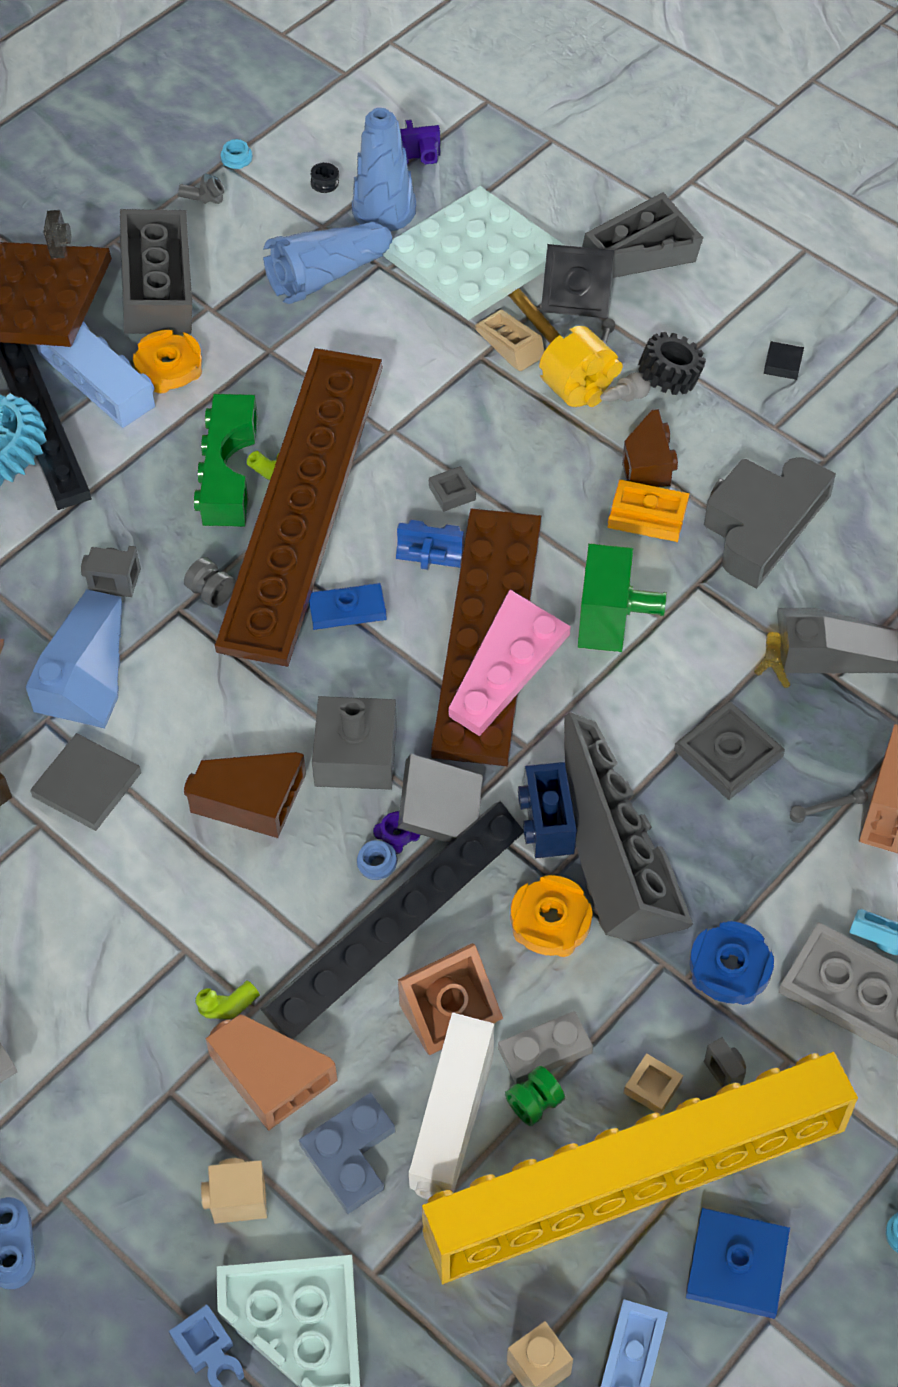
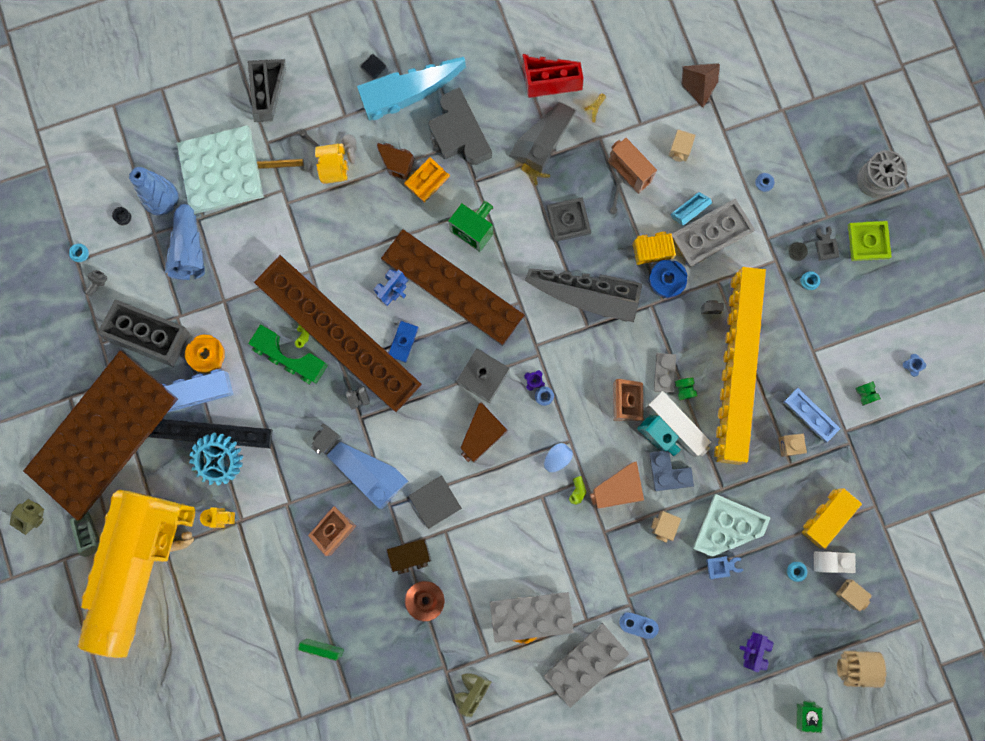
camera: 60 degrees left, 25 degrees up
clear smoke plate [43,210,72,259] -> none
black plate [261,801,524,1039] -> none
tile [398,754,483,843] -> none
dark purple hips [400,119,441,165] -> none
dark grey plate [429,466,476,512] -> none
bright pink wing [449,590,571,736] -> none
tan slope [475,309,544,371] -> none
light orange plate [510,875,592,957] -> none
dark blue brick [518,762,577,859] -> none
black plate [541,244,615,318] -> none
tan plate [624,1053,684,1116] -> none
black tyre [638,332,706,395] -> none
blue plate [685,1208,790,1319] -> none
none -> medium azure wedge [357,57,466,120]
none -> light blue animal [544,443,573,473]
none -> yellow brick [633,231,676,265]
none -> teal torso [636,415,682,456]

